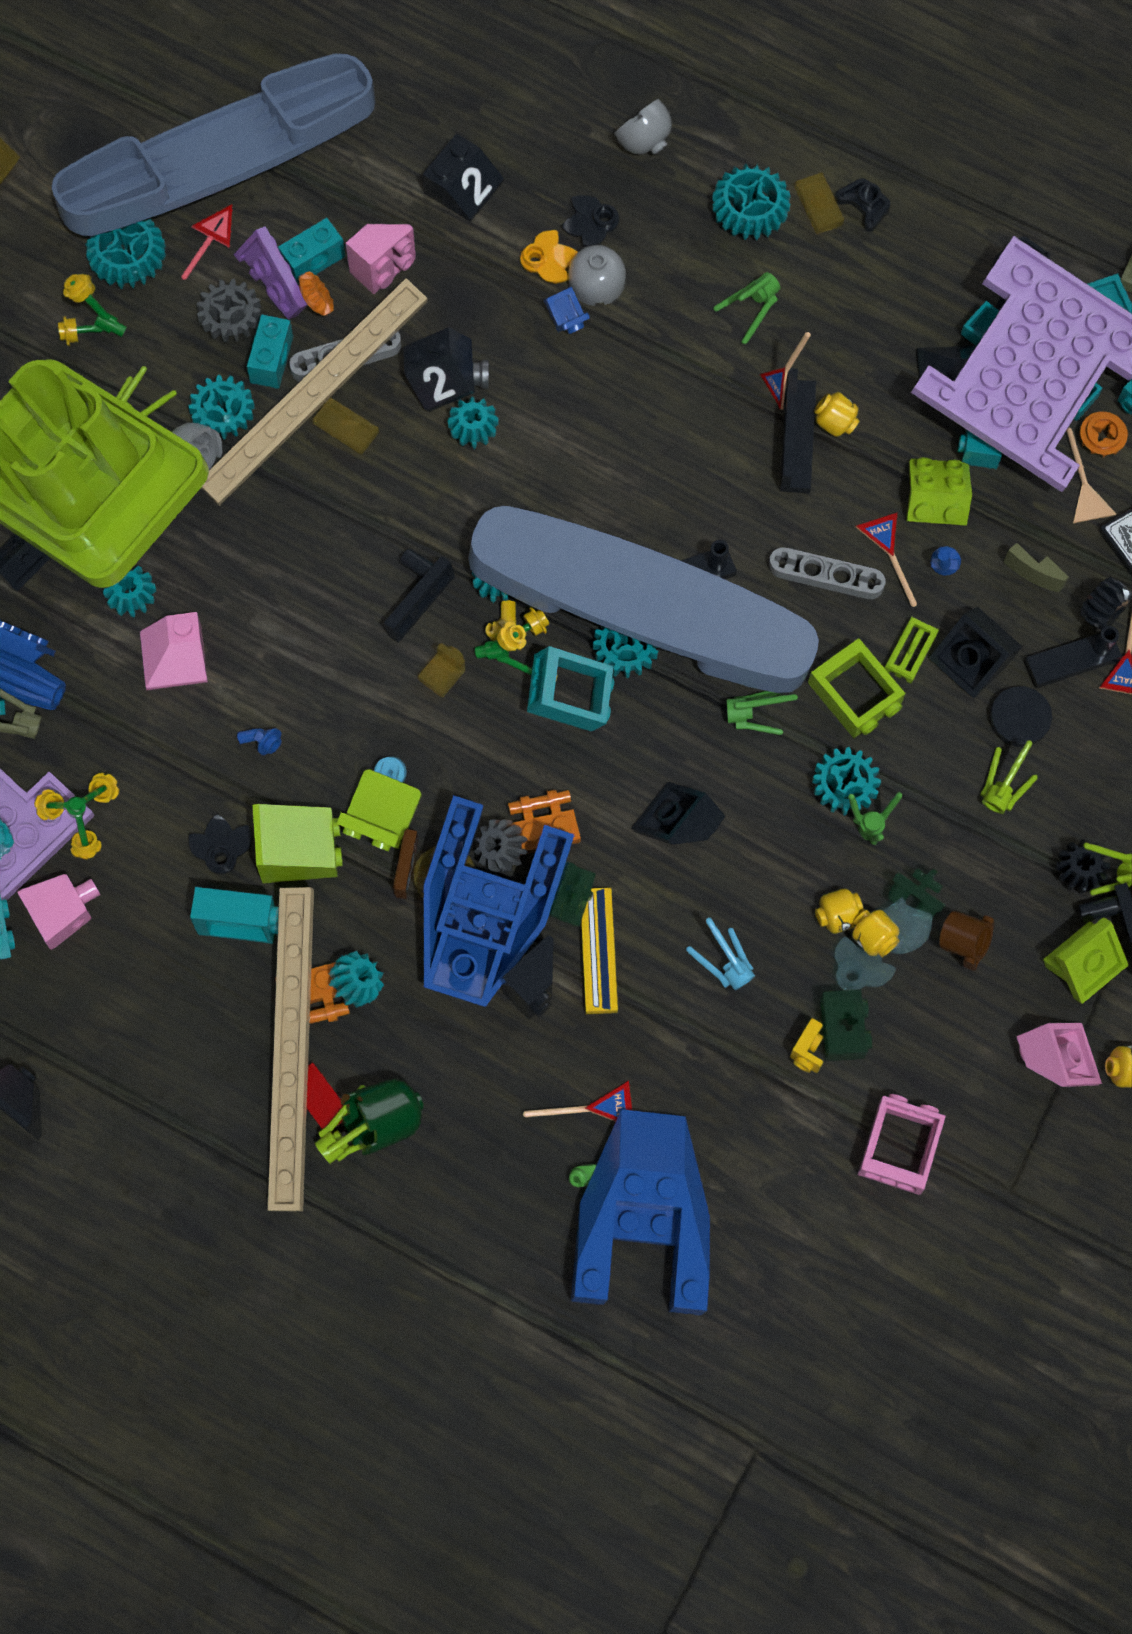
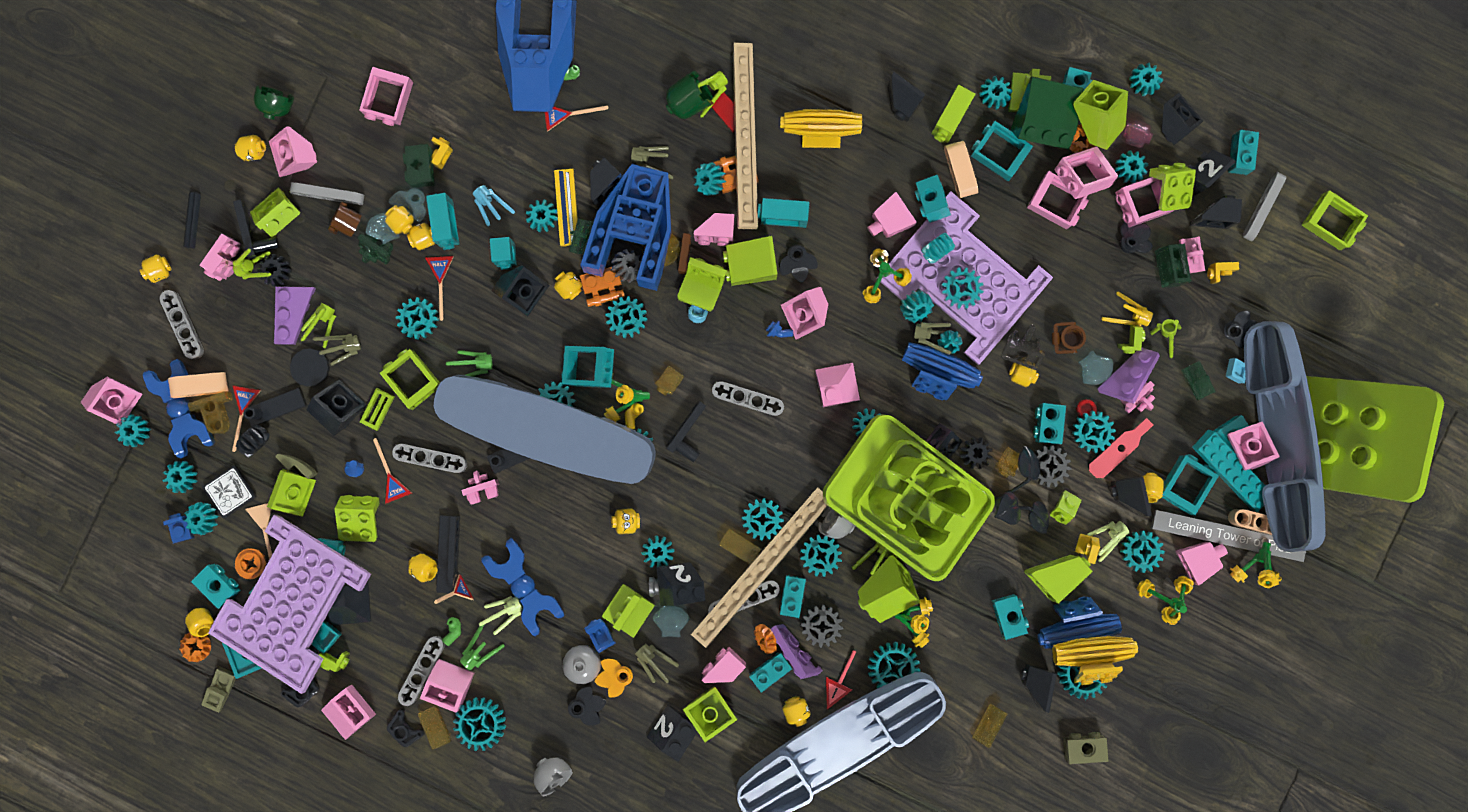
camera: 175 degrees left, 15 degrees up
bright green plant [848,792,903,845] -> none
none -> dark green cylinder [254,86,294,120]
none -> lime bracket [267,469,316,516]
none -> medium lavender wing [274,287,316,345]
none -> light grey beam [290,183,364,205]
none -> olive plant [313,333,361,366]
none -> lime bracket [319,651,350,672]
none -> bright pink slope [321,685,376,740]
none -> light grey beam [398,636,445,706]
none -> bright pink slope [420,659,475,713]
none -> piece [425,256,454,321]
none -> teal window [426,193,460,250]
none -> bright green arm [442,617,461,647]
none -> bright pink hips [461,471,499,505]
none -> yellowish green plant [479,596,523,635]
none -> blue piece [481,538,564,636]
none -> teal brick [490,237,517,270]
none -> teal gear [526,200,558,232]
none -> yellow head [554,272,582,300]
none -> lime bracket [602,584,655,638]
none -> teal gear [606,296,648,338]
none -> yellow head [611,509,640,534]
none -> olive plant [631,146,673,179]
none -> olive plant [635,644,679,683]
none -> clear light blue animal [653,606,690,637]
none -> lime slope [683,686,737,742]
none -> bright pink slope [694,213,734,246]
none -> light grey beam [712,382,784,416]
none -> teal gear [742,498,784,540]
none -> yellow plate [780,109,862,148]
none -> bright pink slope [781,287,828,340]
none -> yellow head [782,696,811,727]
none -> lime slope [857,555,920,623]
none -> teal gear [900,289,934,323]

